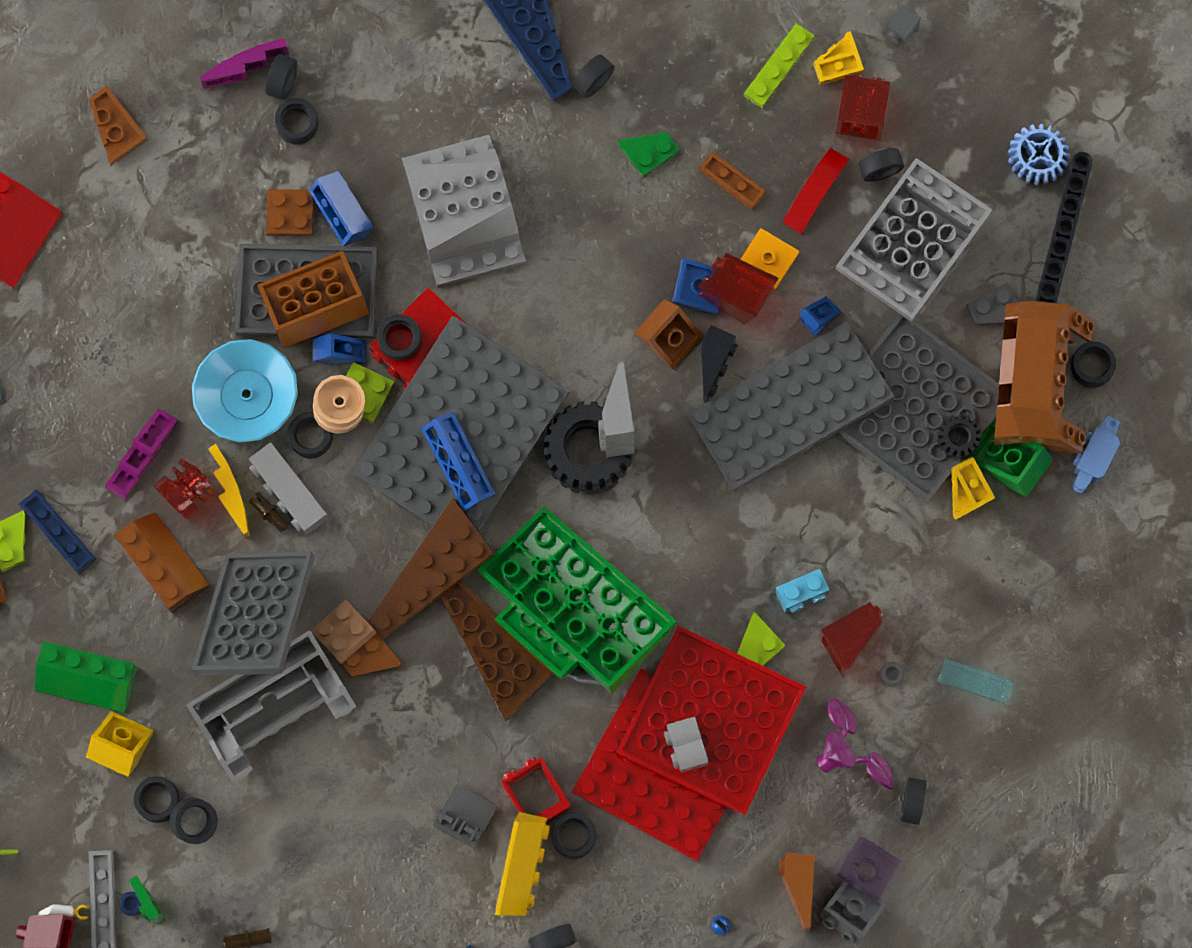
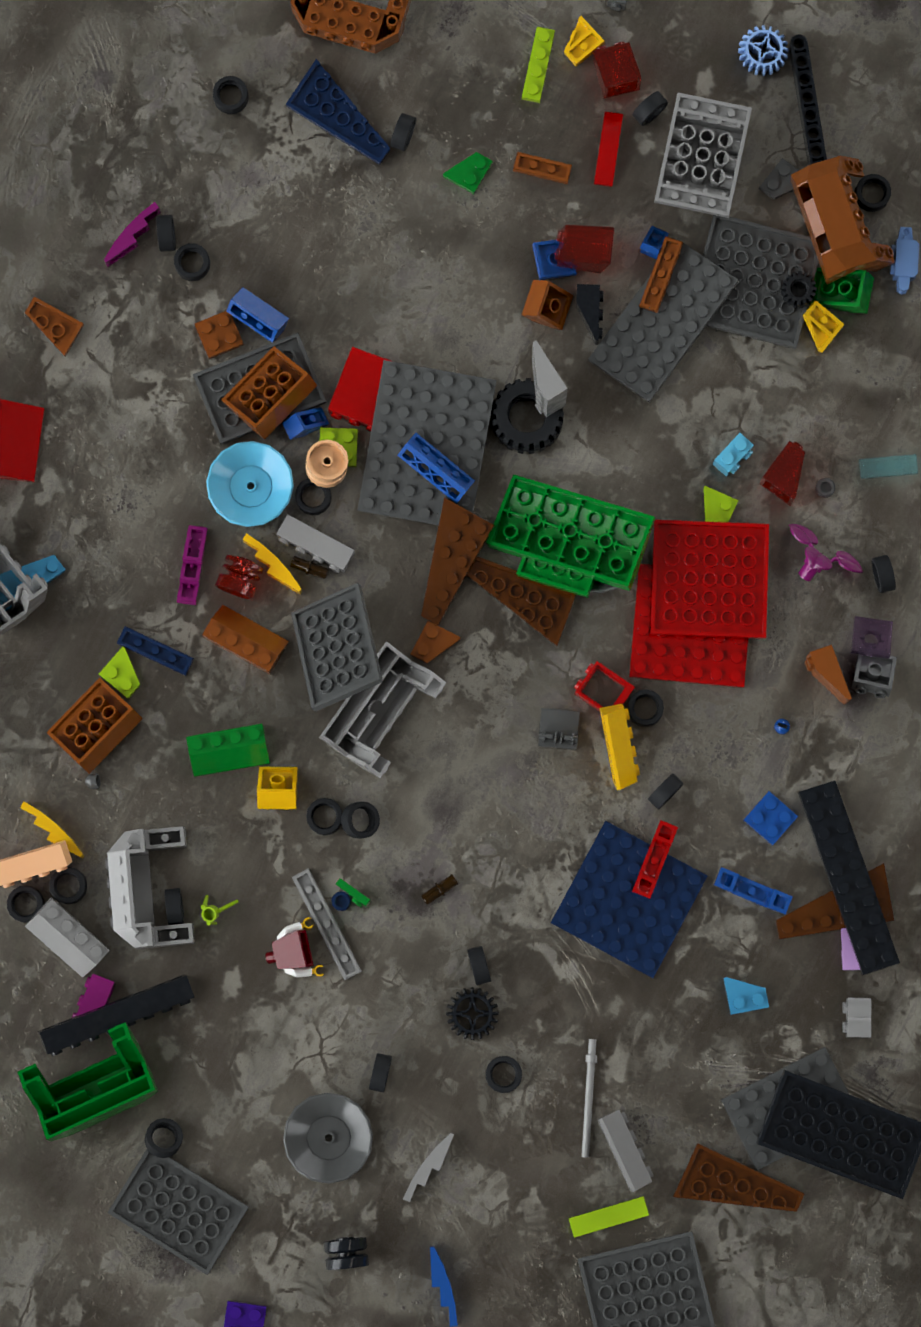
camera: 25 degrees left, 5 degrees up
medium nougat plate [310,600,376,664] -> none
black tyre [377,315,422,361] -> none
light grey wedge [402,134,526,287] -> none
light grey brick [664,717,708,773] -> none
light orange plate [736,228,800,291] -> none
none -> dark orange tile [639,236,684,313]

